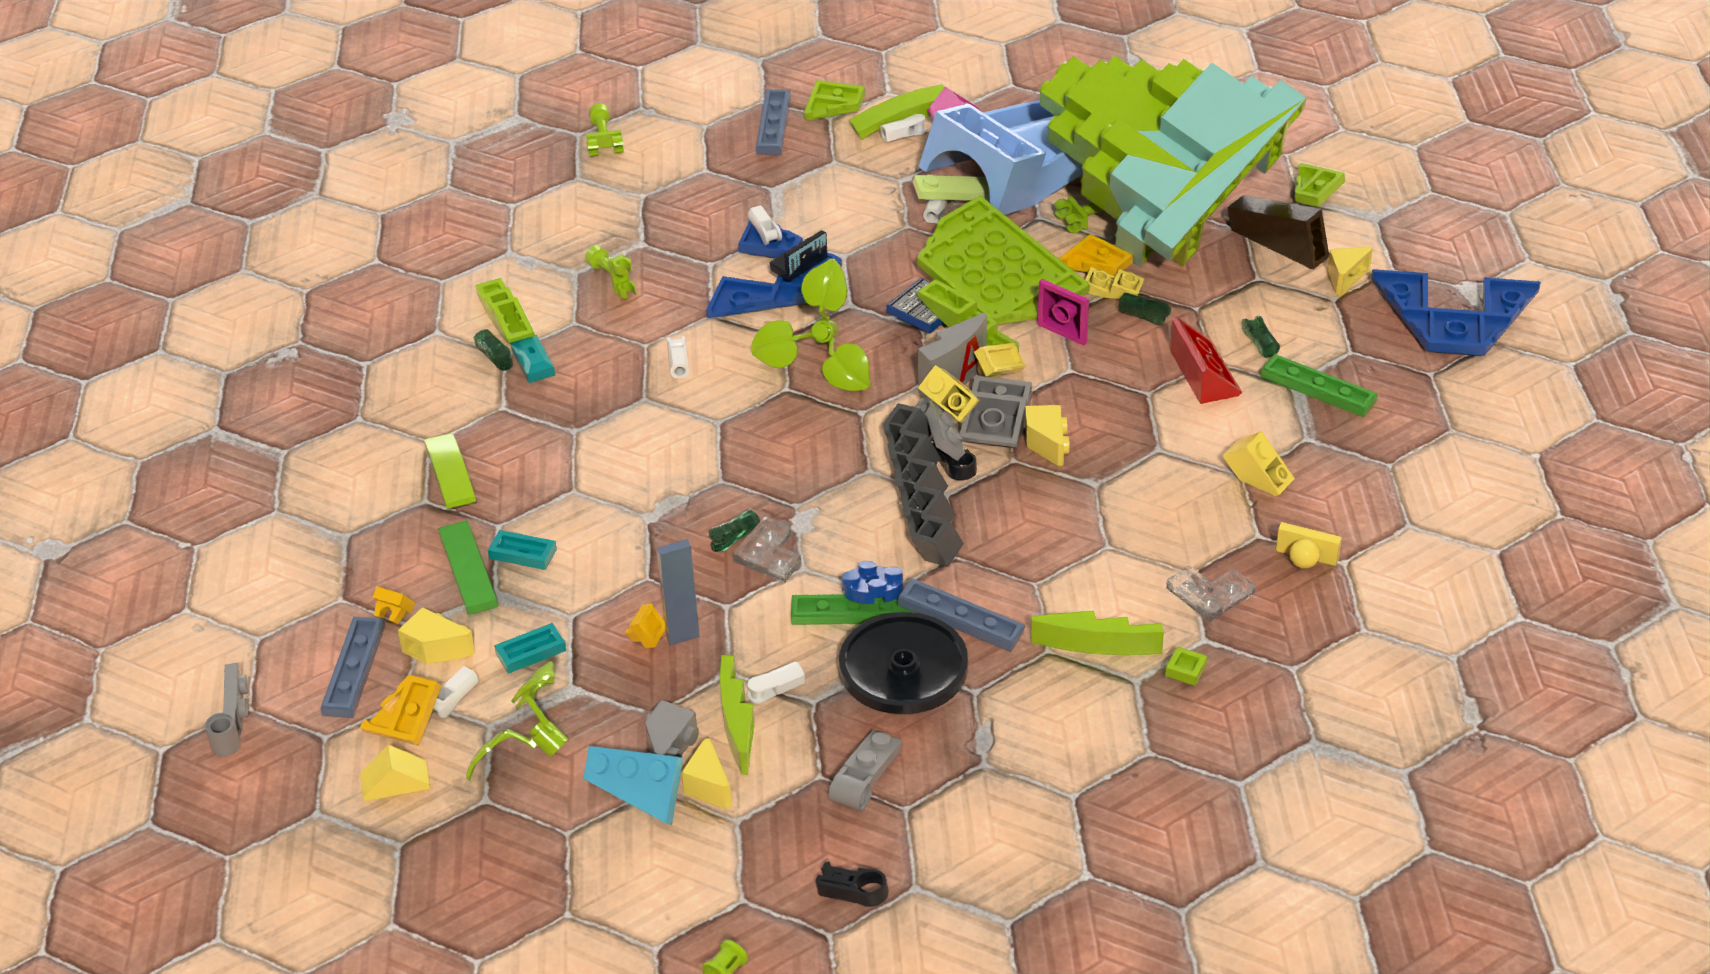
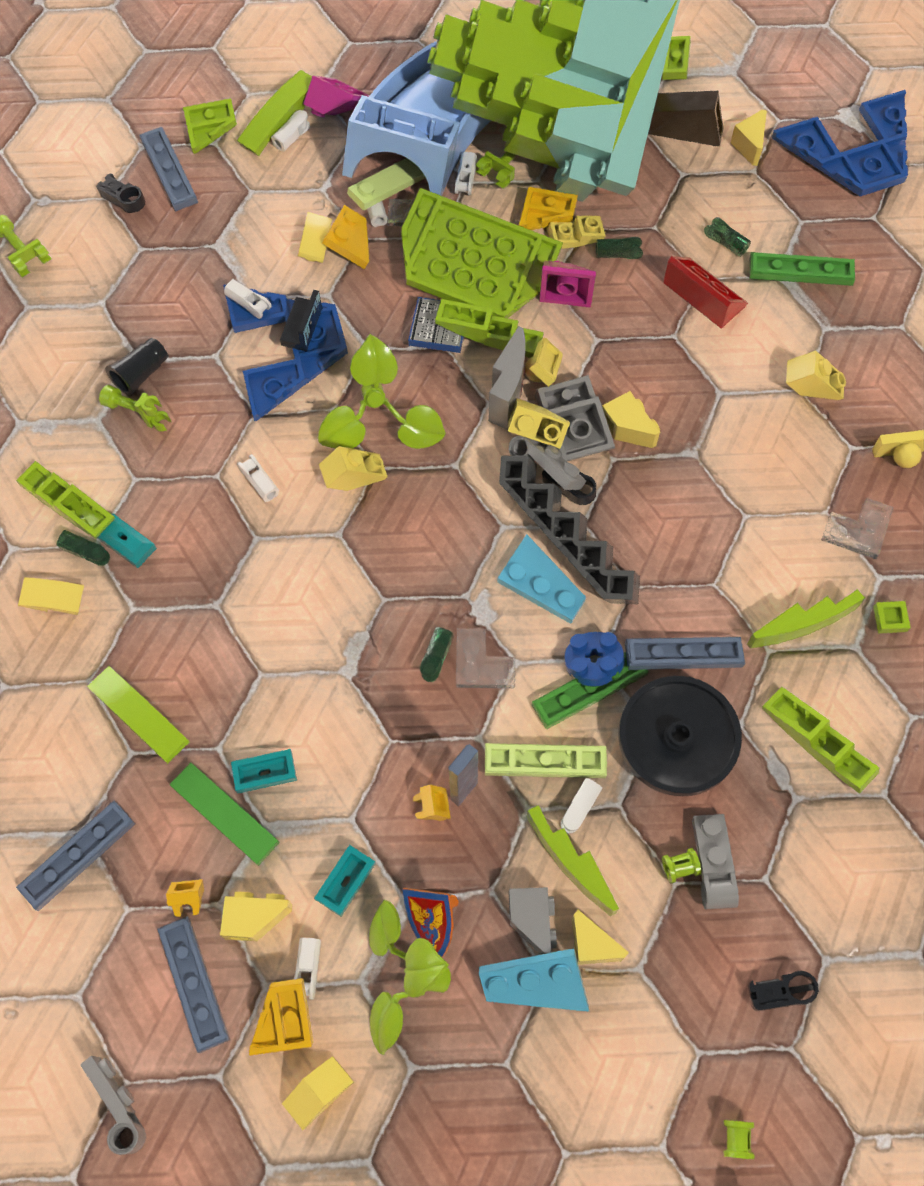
camera: 30 degrees left, 25 degrees up
none -> sand blue tile [16,801,135,911]
none -> light yellow slope [18,577,84,615]
none -> black piece [96,173,146,213]
none -> black plant [105,338,169,396]
none -> light yellow slope [298,212,332,263]
none -> light yellow slope [319,446,388,491]
none -> yellow wing [322,205,369,270]
none -> shield [402,888,459,957]
none -> white bar [455,152,478,195]
none -> yellowish green plate [485,743,607,778]
none -> medium azure wing [497,534,586,624]
none -> lime bush [662,848,702,884]
none -> lime slope [762,687,880,794]

